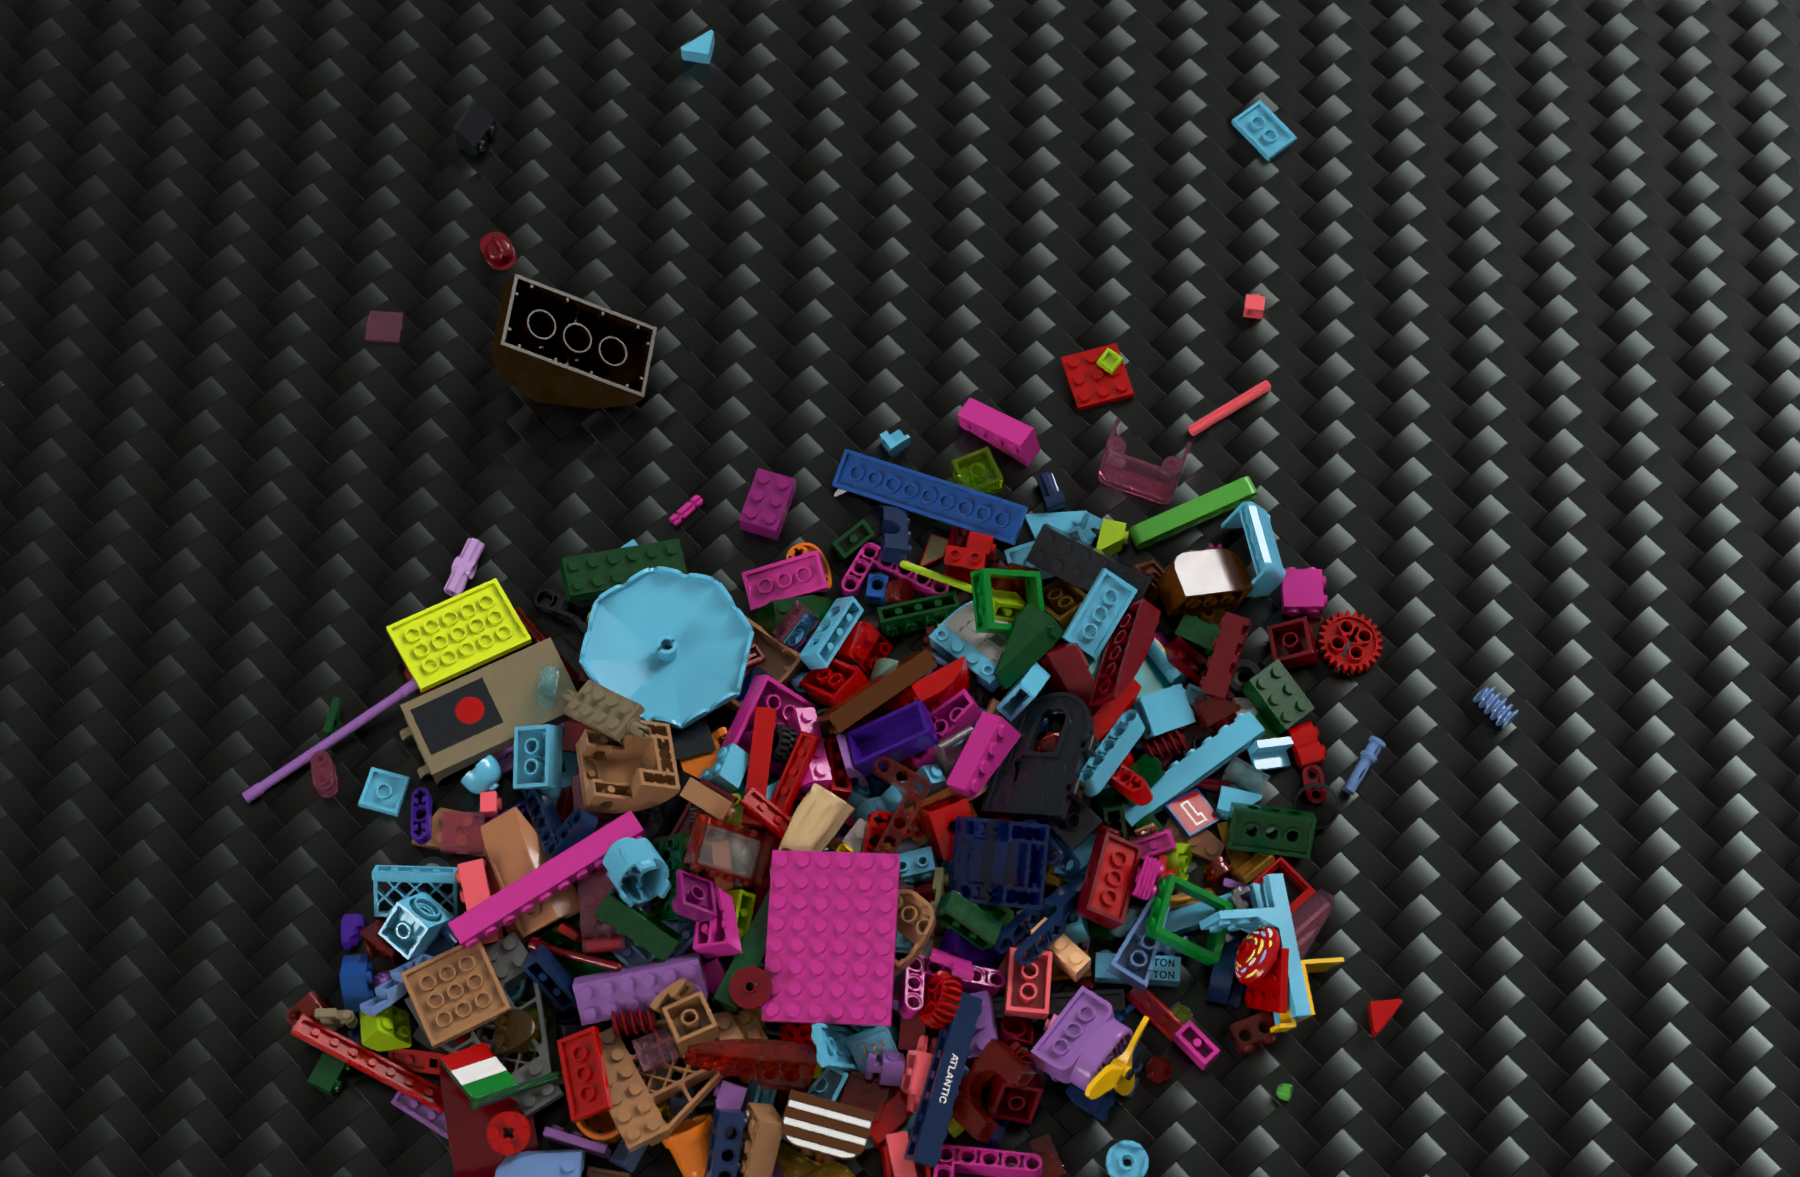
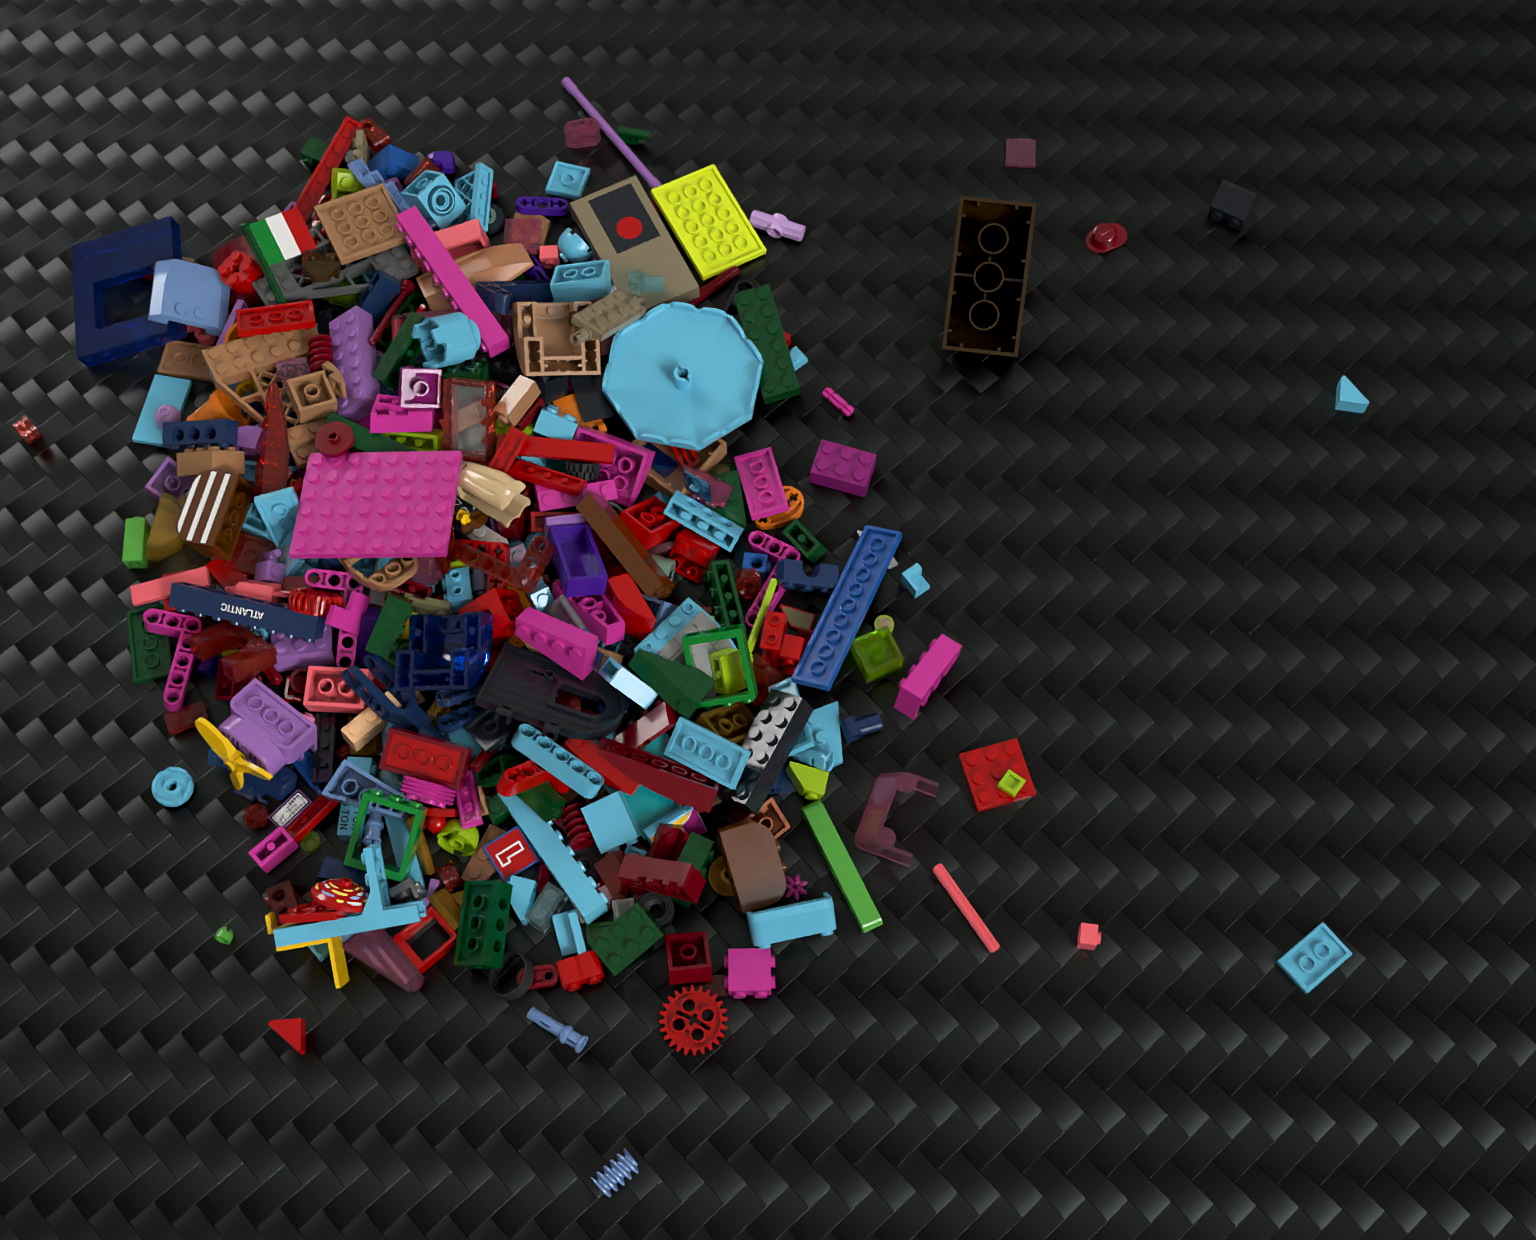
camera: 90 degrees right, 0 degrees up
none -> tile [268,789,312,829]
none -> tile [874,615,894,636]

